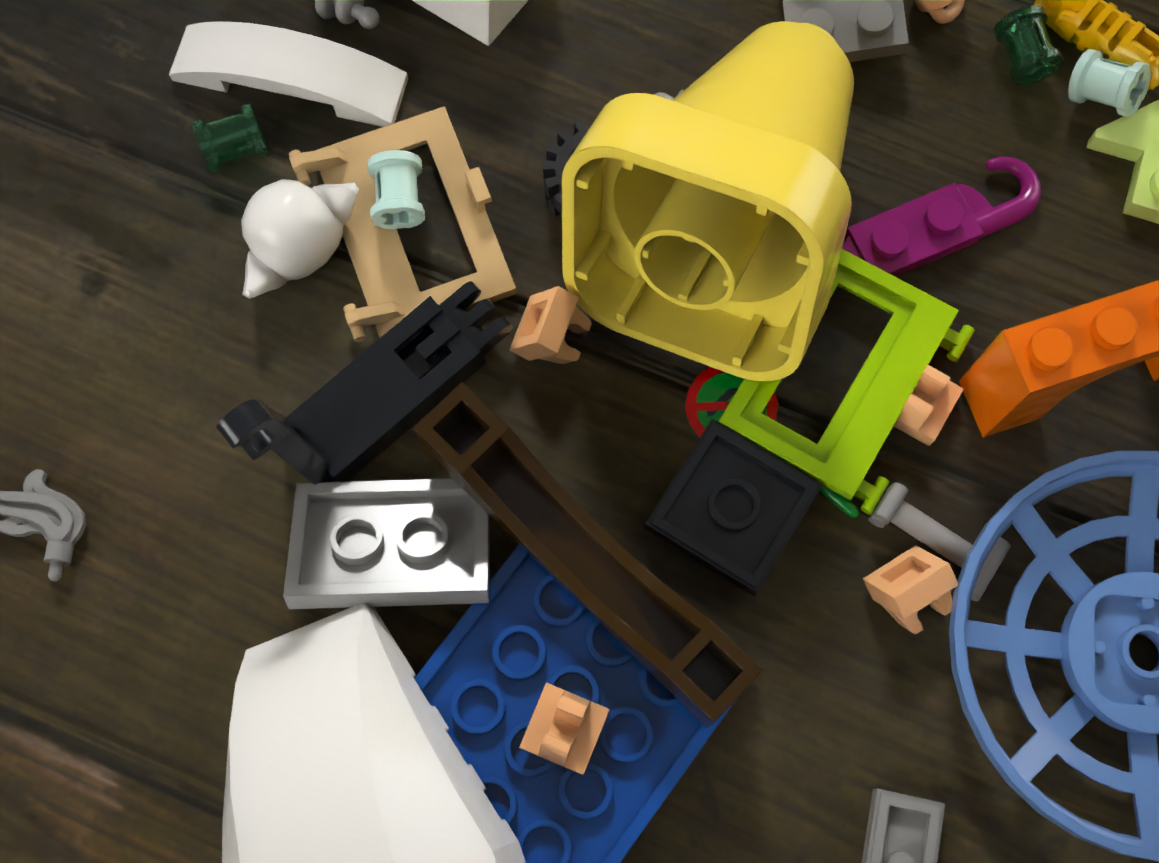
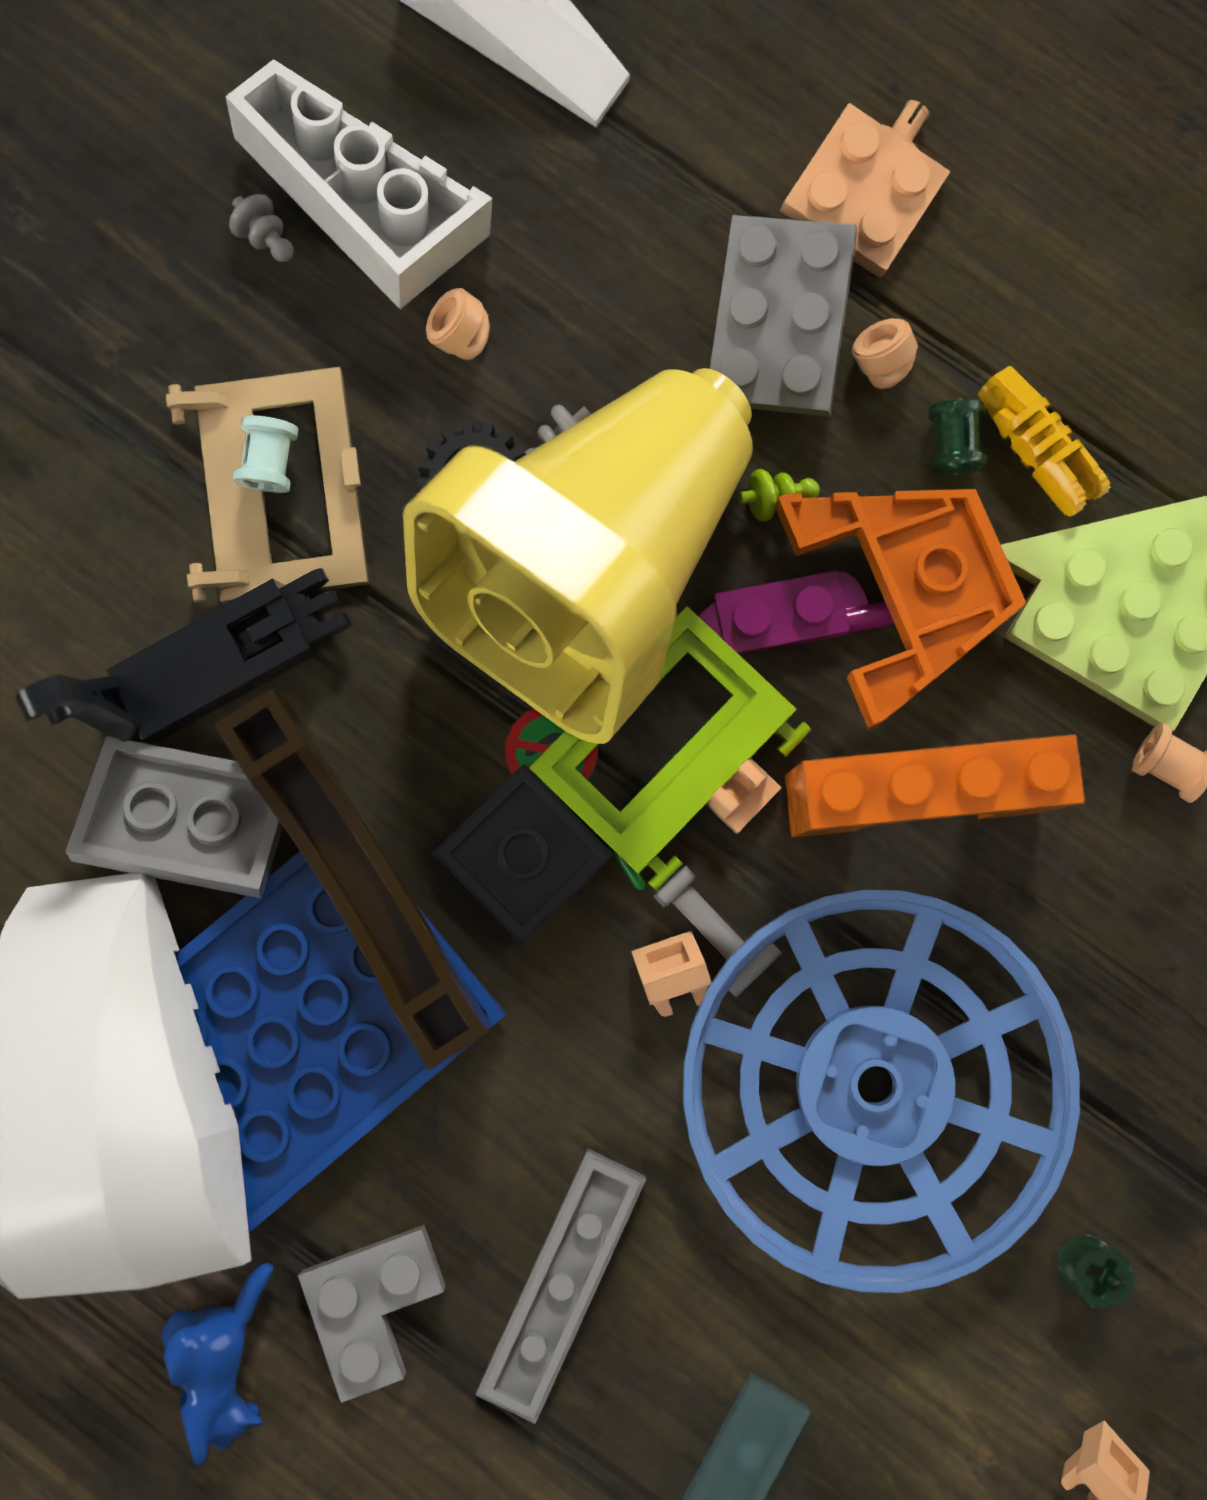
camera: 10 degrees right, 10 degrees up
white slope [169,22,408,127] -> none
clear green bush [193,103,270,173] -> none
white piece [241,179,359,299] -> none
light nougat tile [509,286,591,364] -> none
light nougat tile [519,683,610,776] -> none
light aqua bush [1068,49,1151,117] -> none
none -> light nougat tile [426,288,490,360]
none -> lime hair [738,469,820,522]
none -> orange wing [776,489,1026,730]

